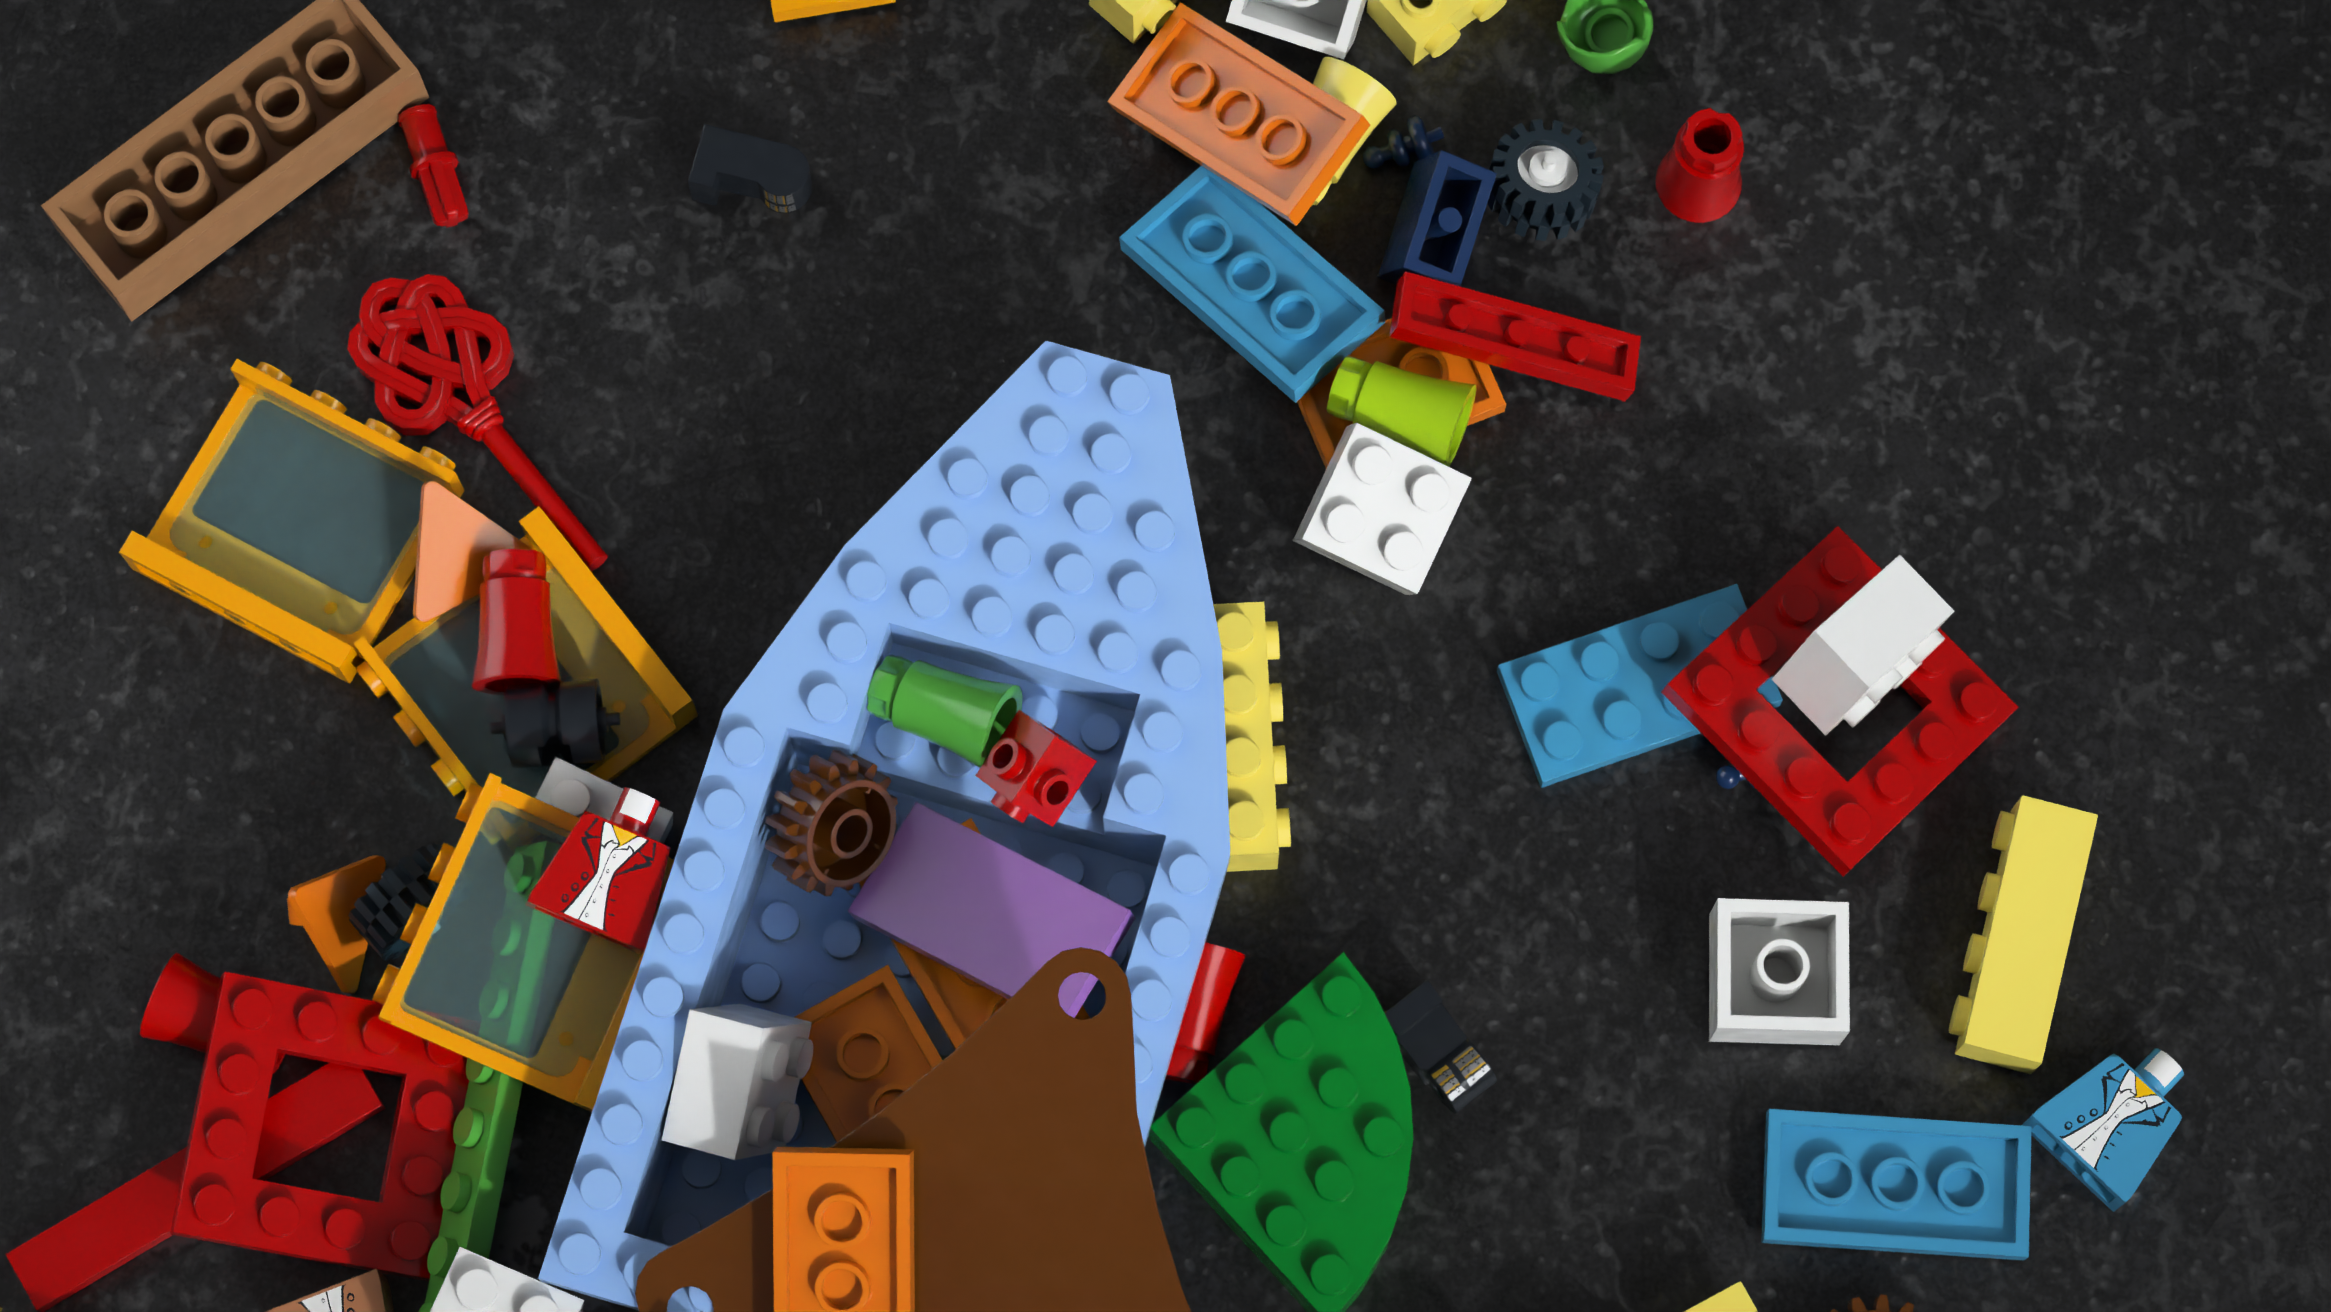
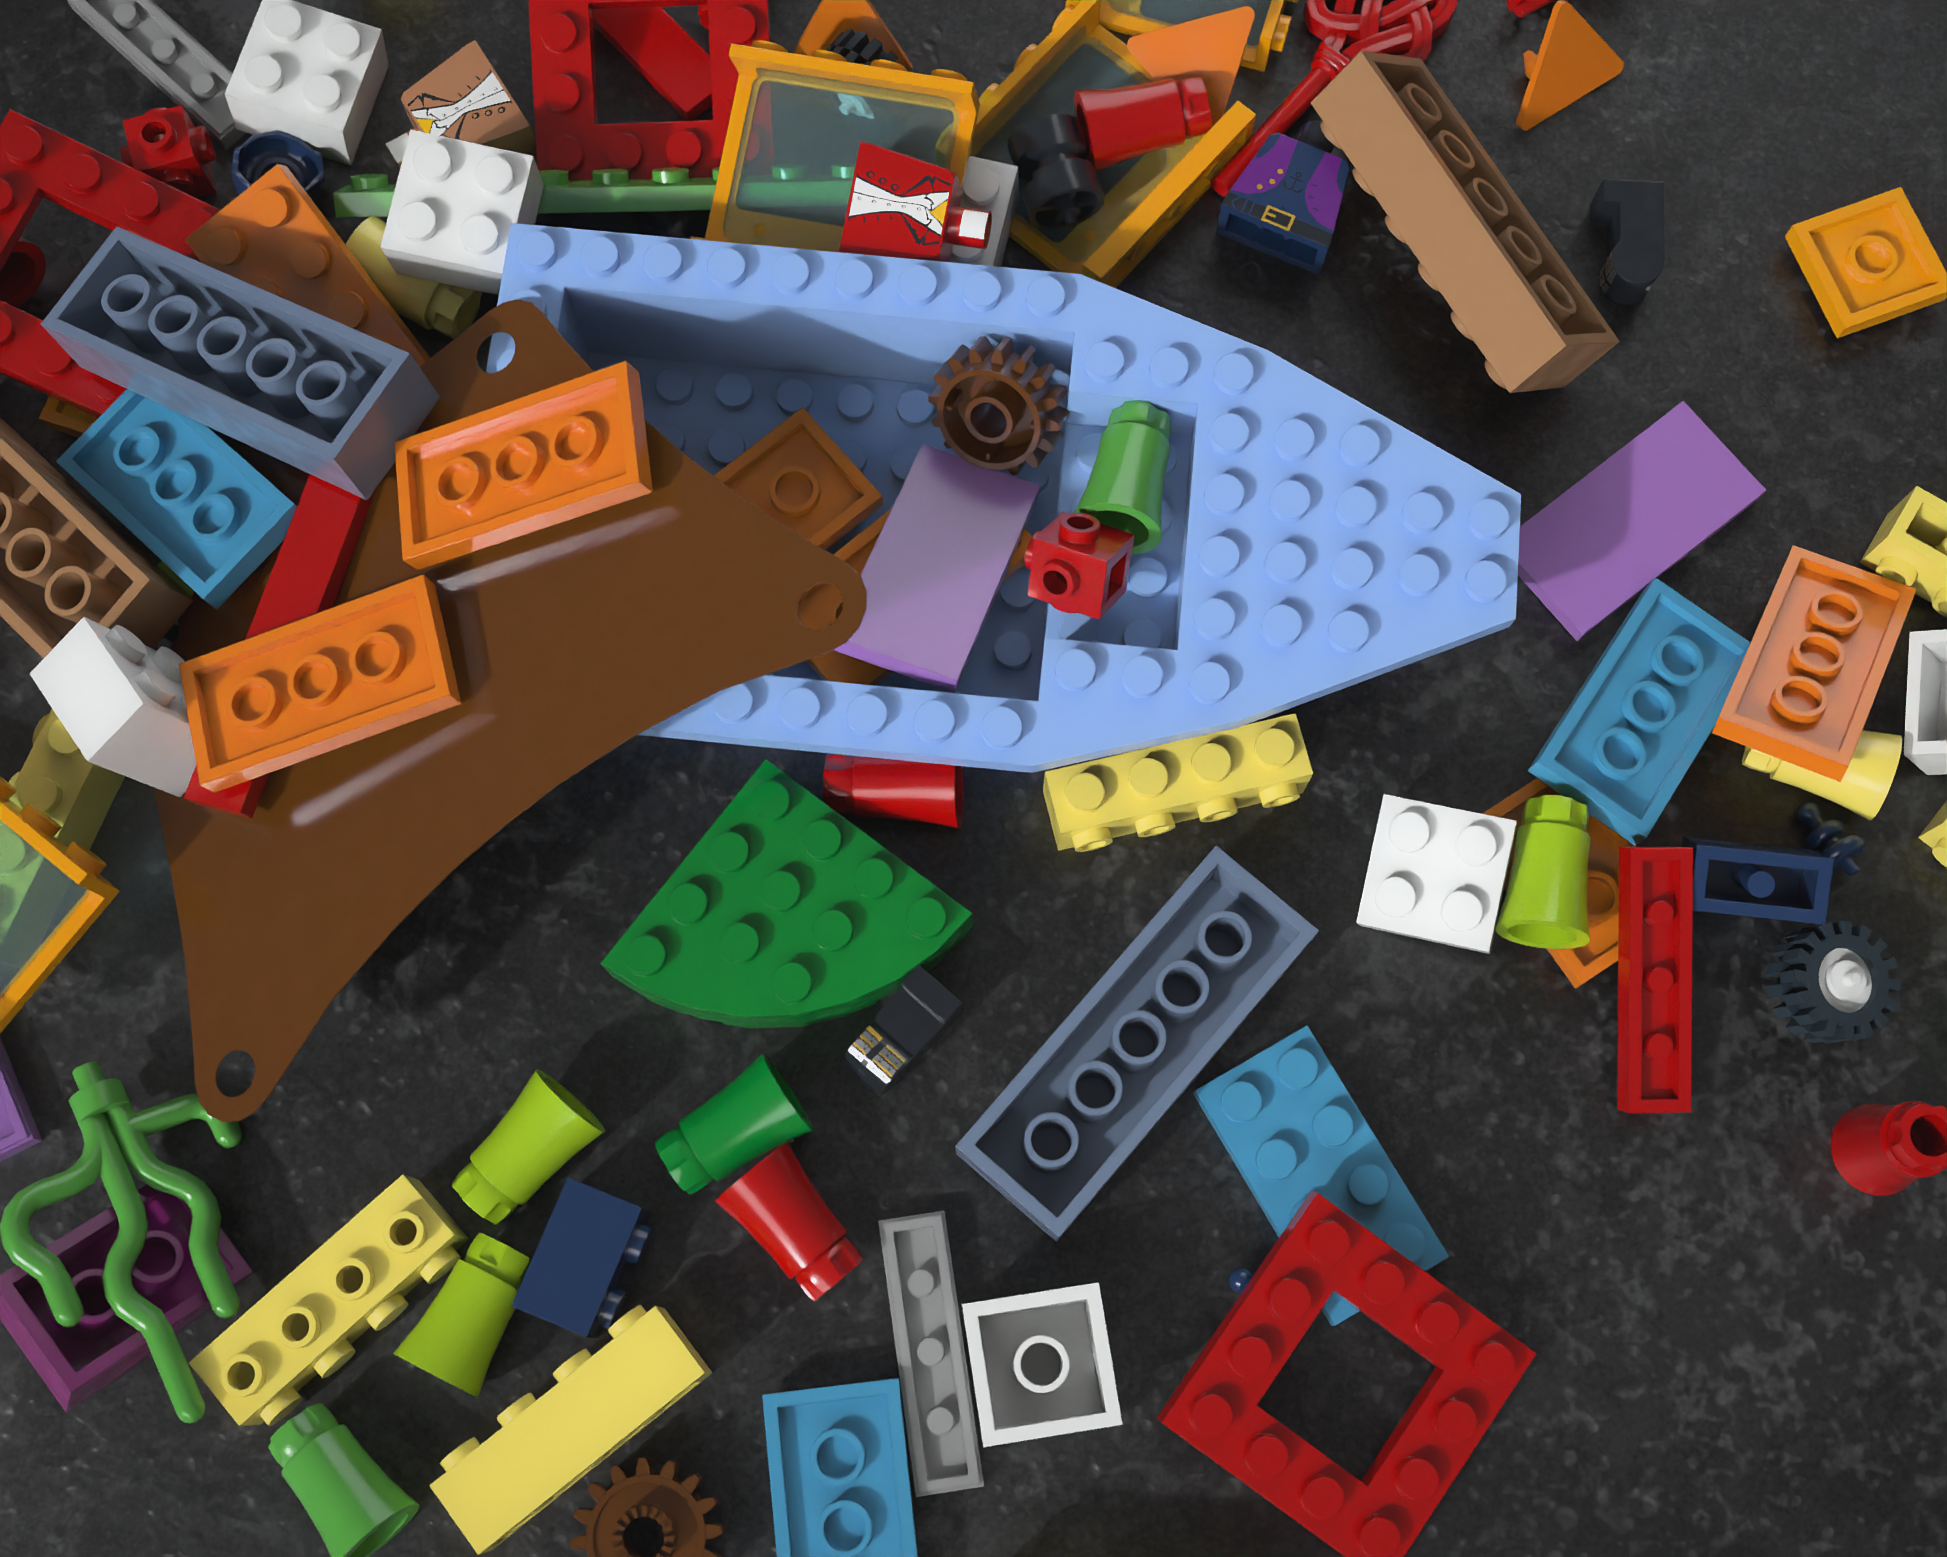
camera: 80 degrees right, 0 degrees up
white brick [662,1004,813,1160] -> none
white brick [1772,555,1954,736] -> none
none -> green plant [655,1053,814,1195]
none -> red plant [714,1141,863,1301]
none -> light grey tile [878,1211,984,1497]
none -> sand blue brick [955,846,1319,1242]
none -> torso [1216,121,1350,275]
none -> medium nougat brick [1311,51,1620,393]
none -> orange piece [1516,0,1624,131]
none -> medium lavender tile [1518,401,1767,642]

